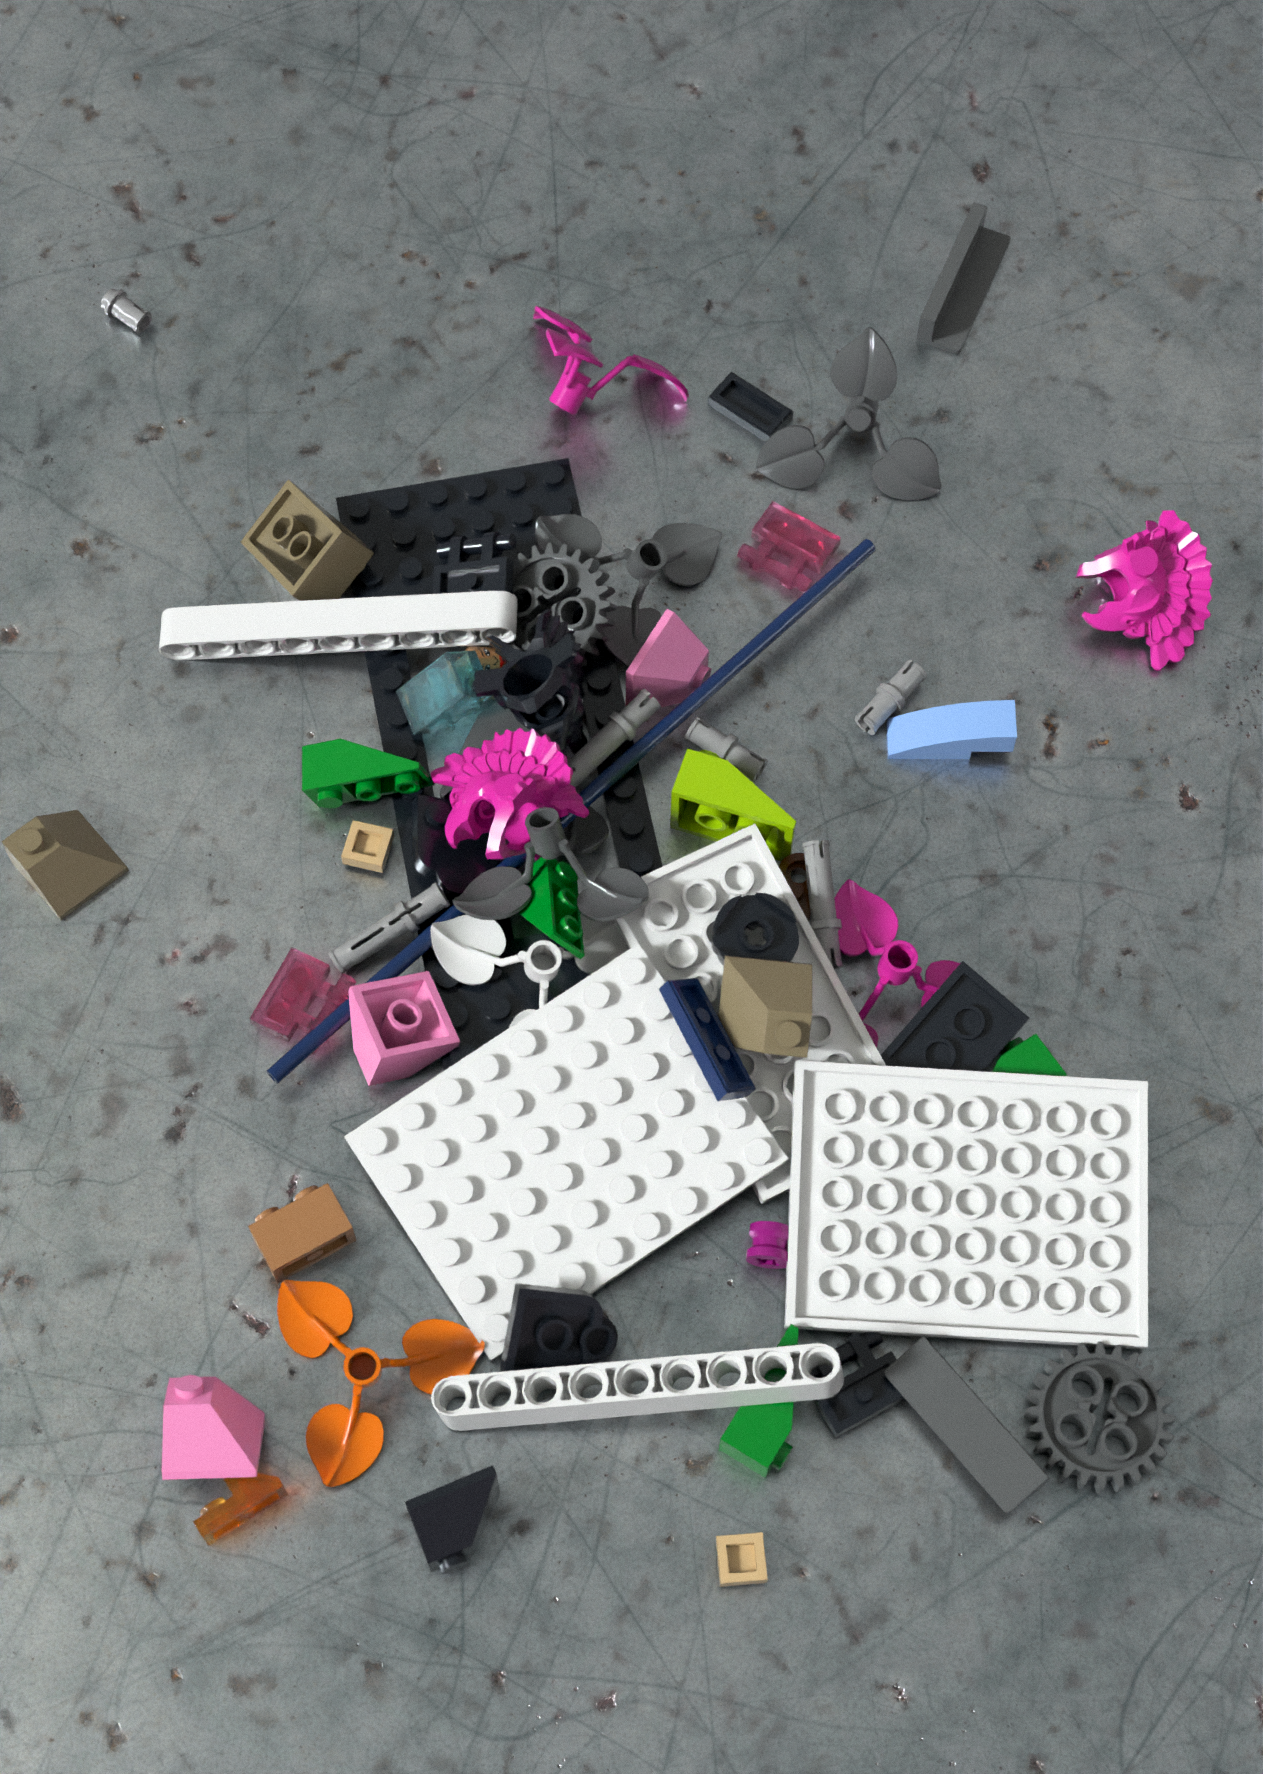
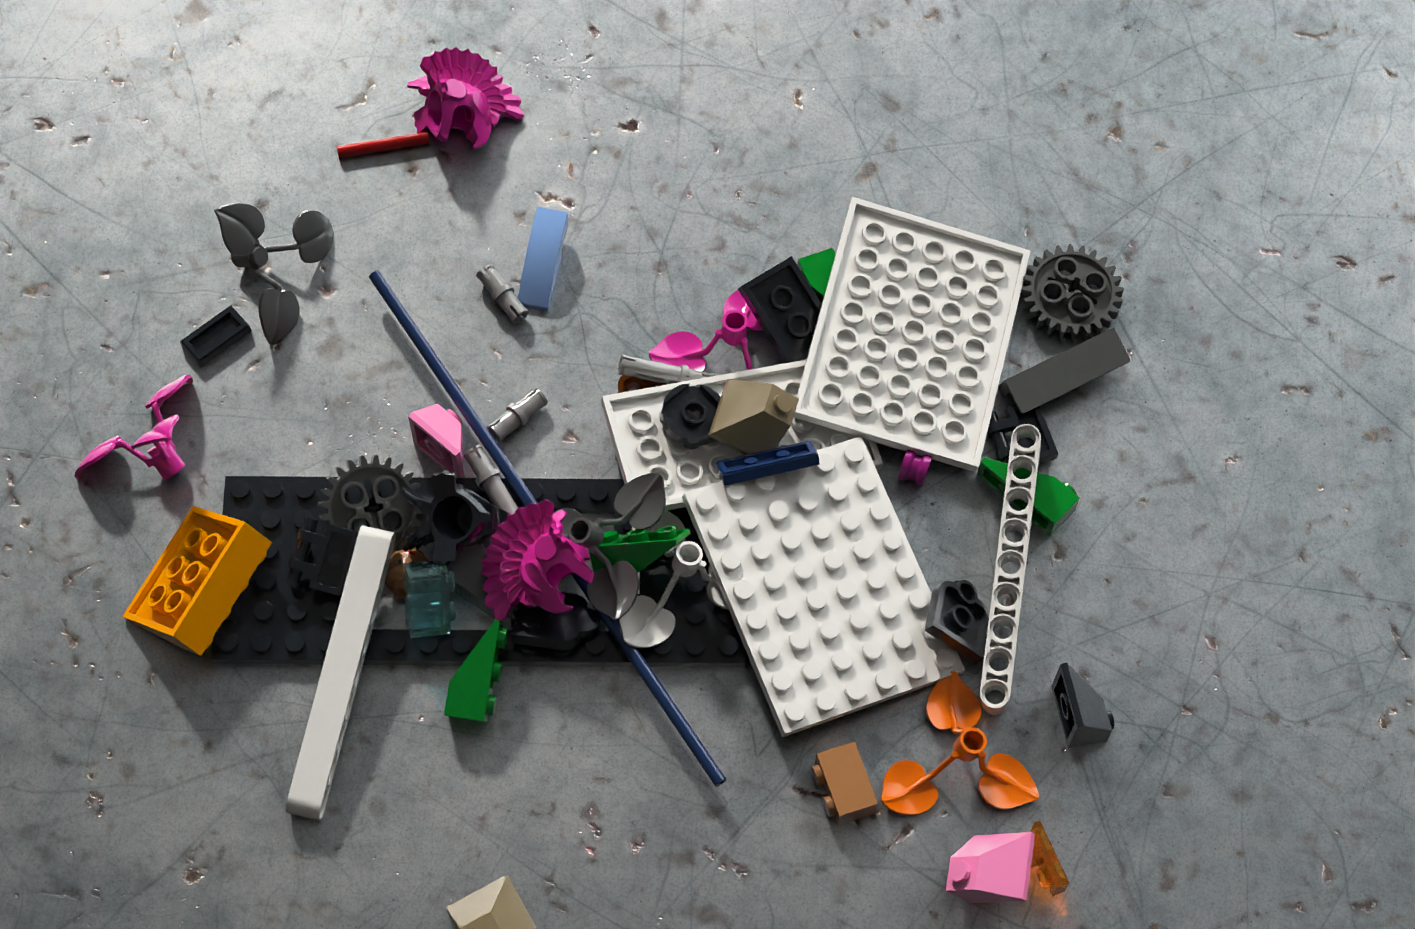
camera: 80 degrees left, 0 degrees up
dark tan slope [240,479,374,601] -> none
clear pink plate [249,947,356,1055] -> none
light grey pin [328,882,450,975] -> none
tan plate [341,820,394,873] -> none
bright pink slope [348,971,460,1086] -> none
dark grey plant [535,514,722,668] -> none
lime slope [670,748,796,862] -> none
tan plate [716,1532,768,1587] -> none
clear pink plate [737,501,841,593] -> none
dark grey panel [916,202,1011,354] -> none
none -> light orange slope [122,506,272,656]
none -> red bar [337,131,429,158]

